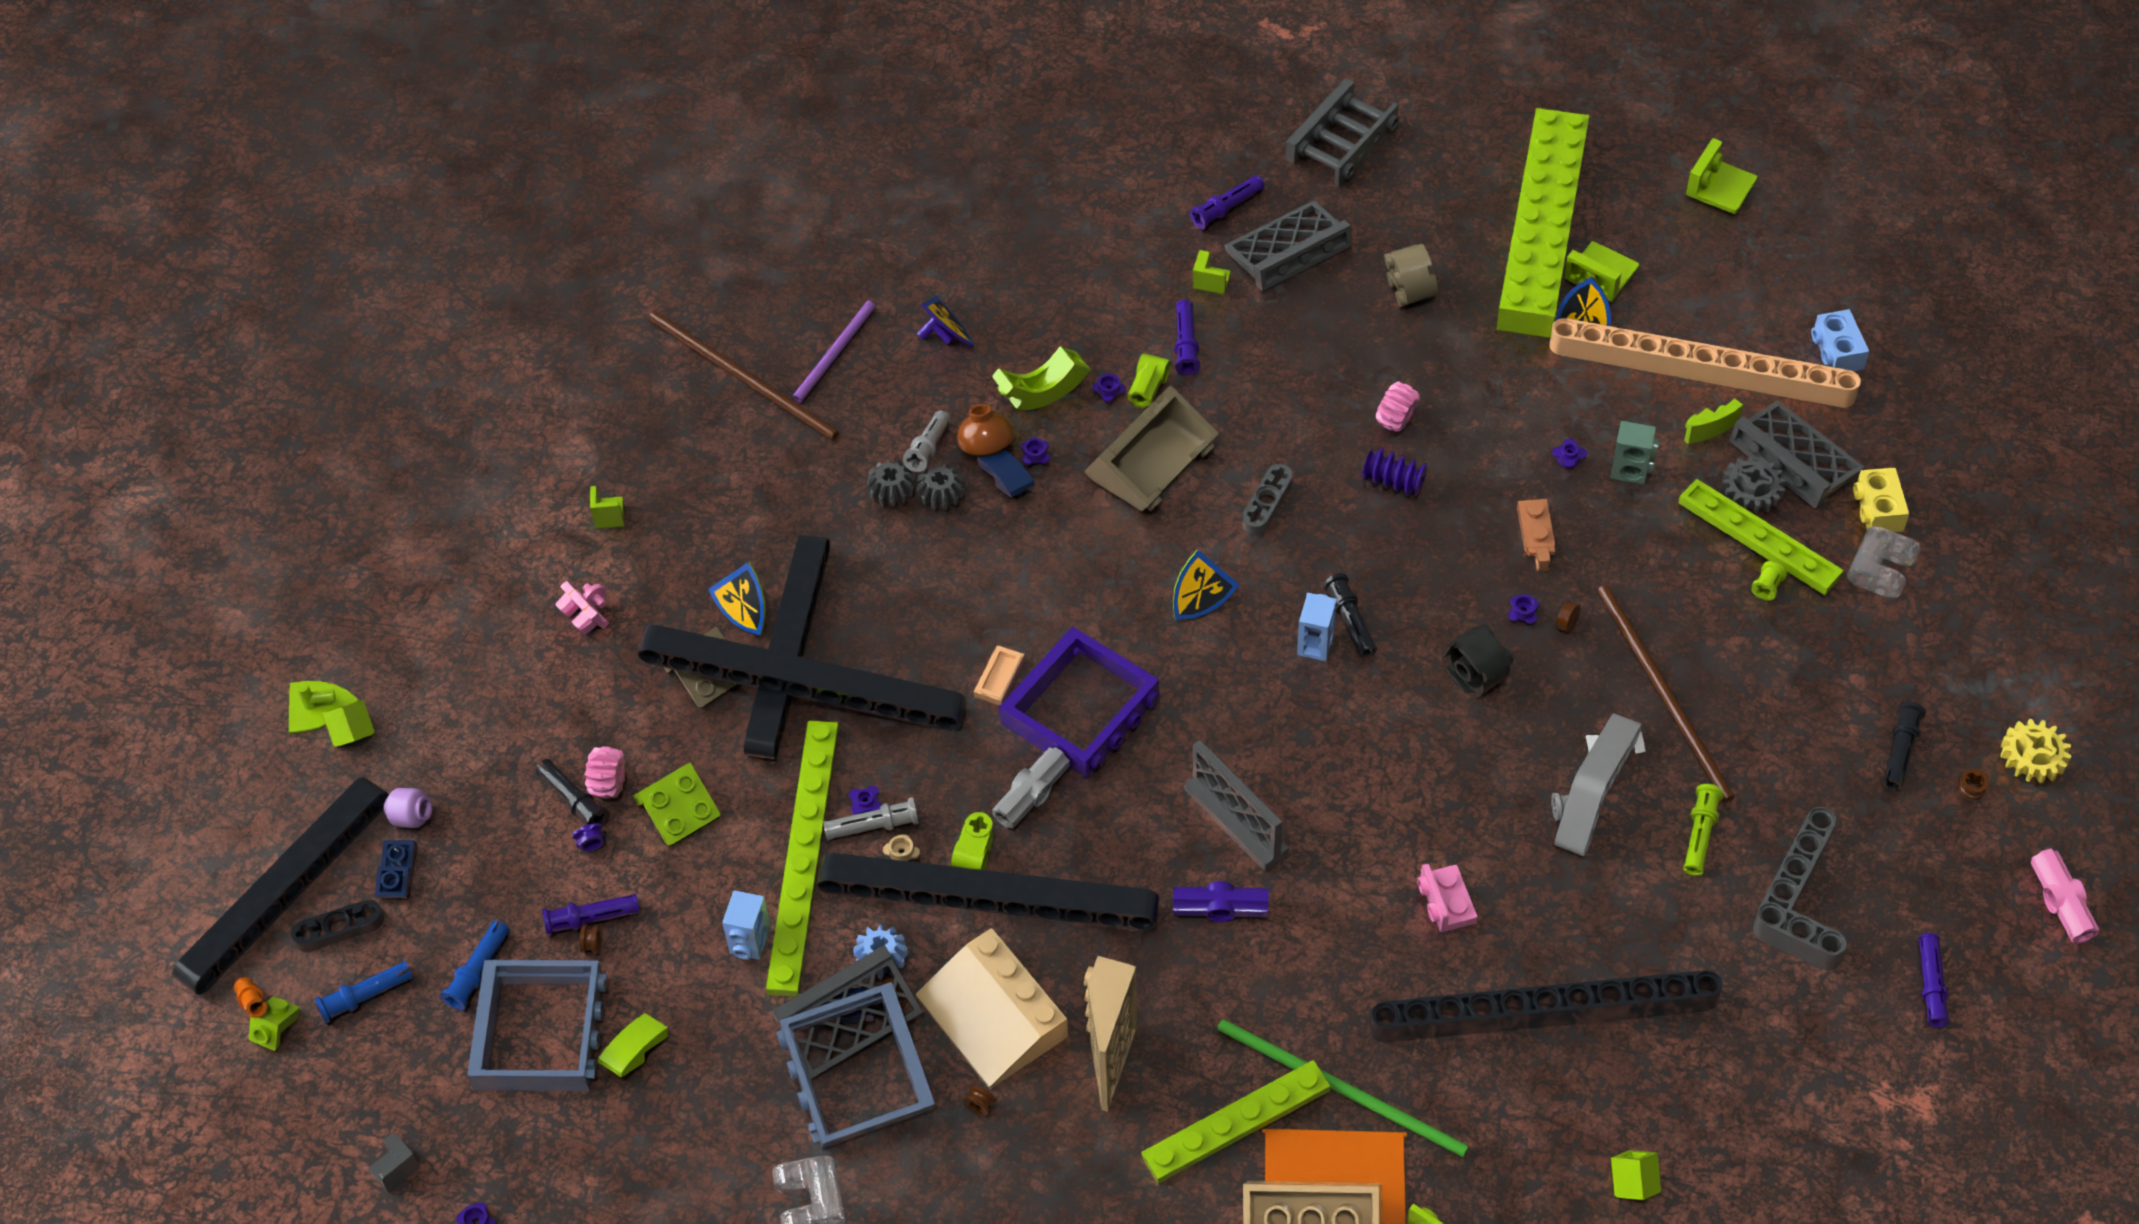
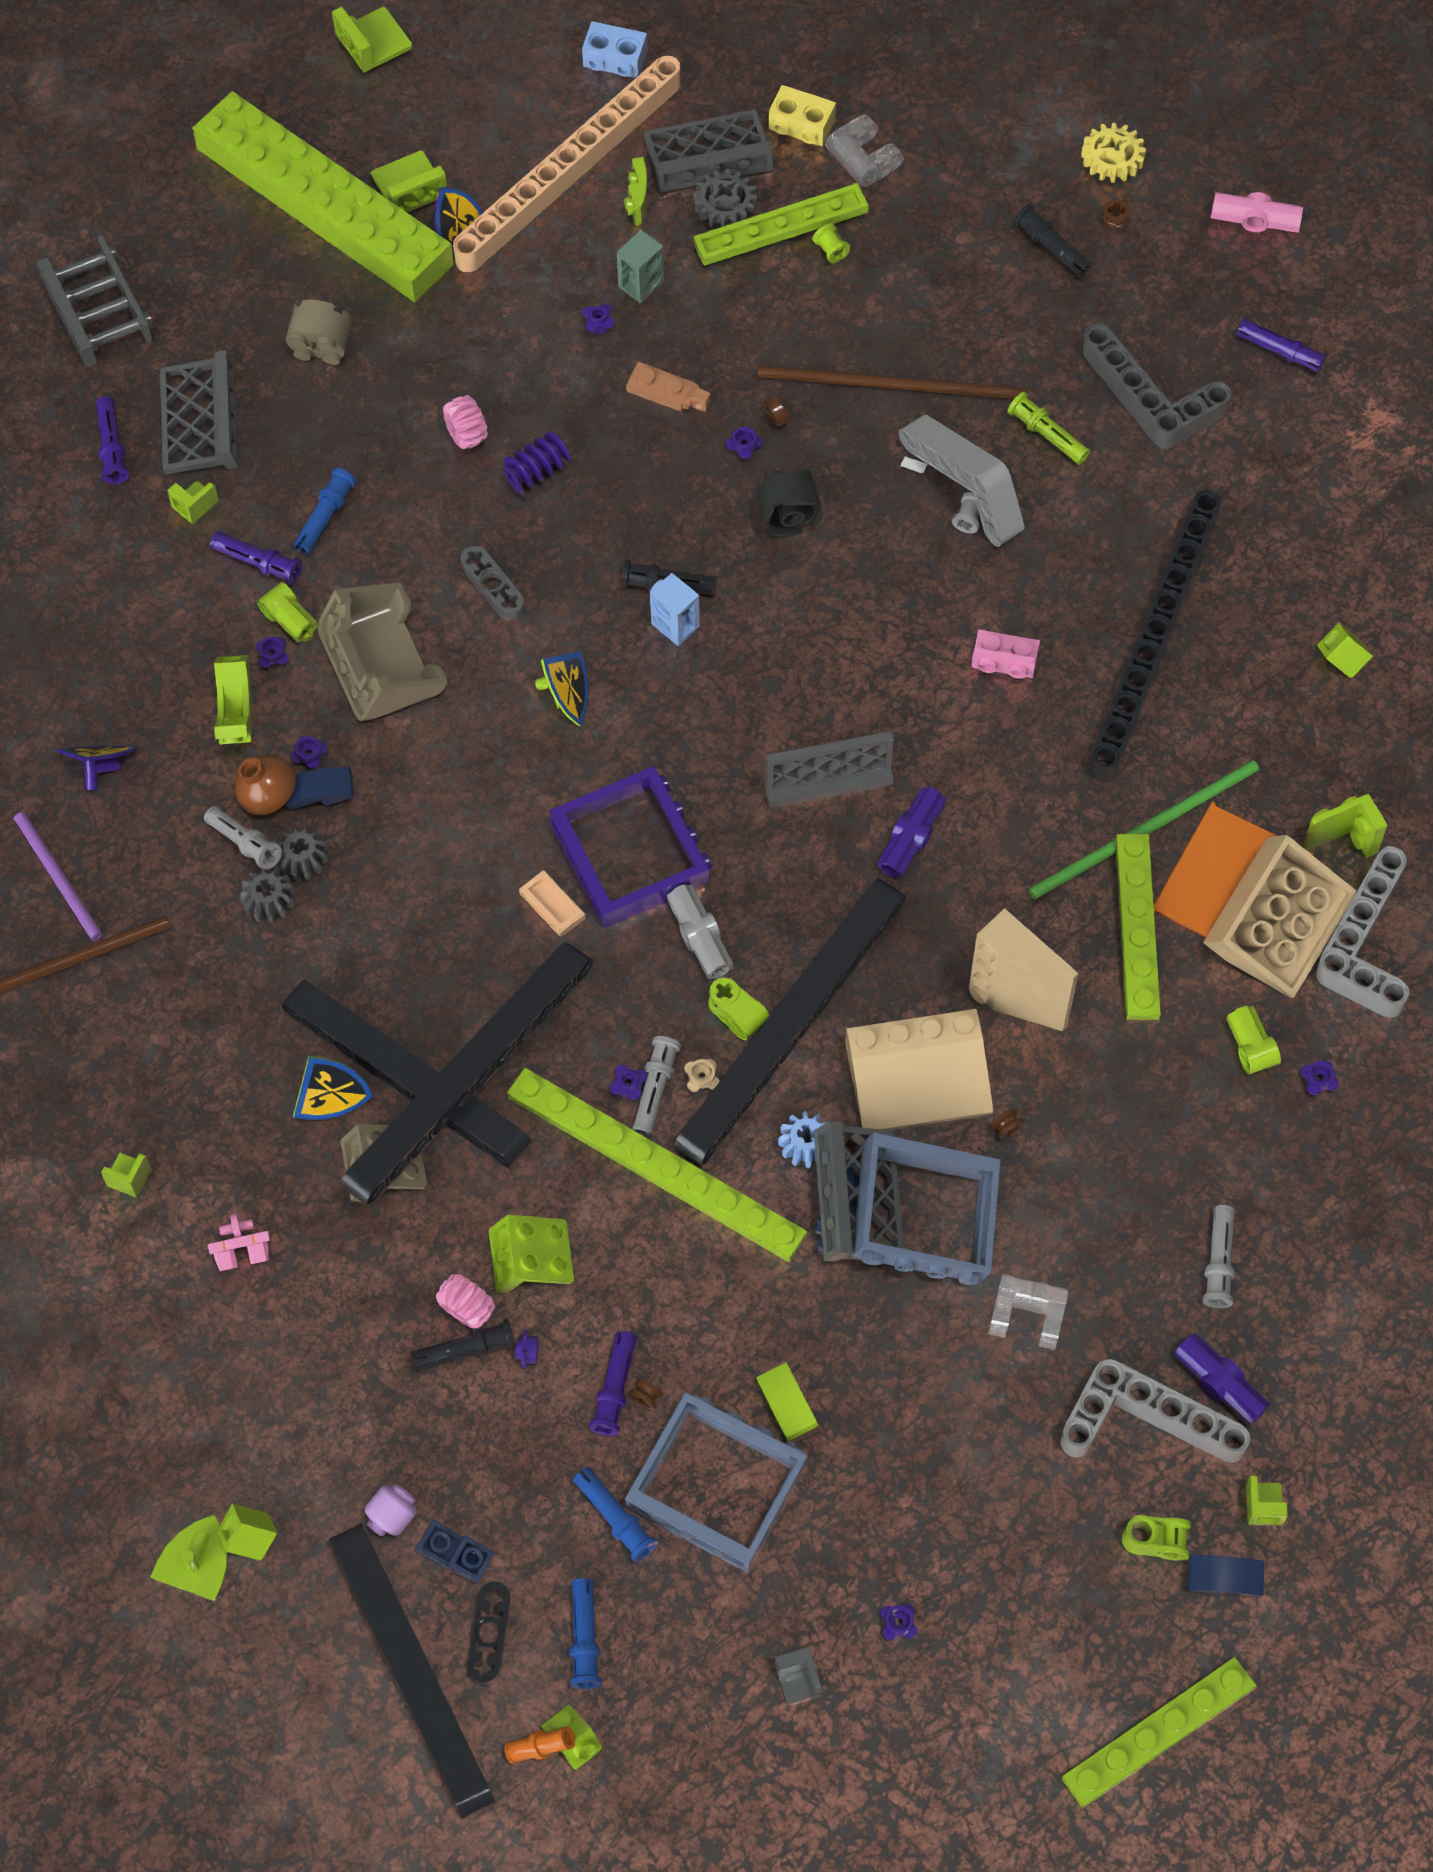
camera: 65 degrees left, 10 degrees up
light blue brick [722,890,771,960] -> none
none -> blue pin [292,468,357,555]

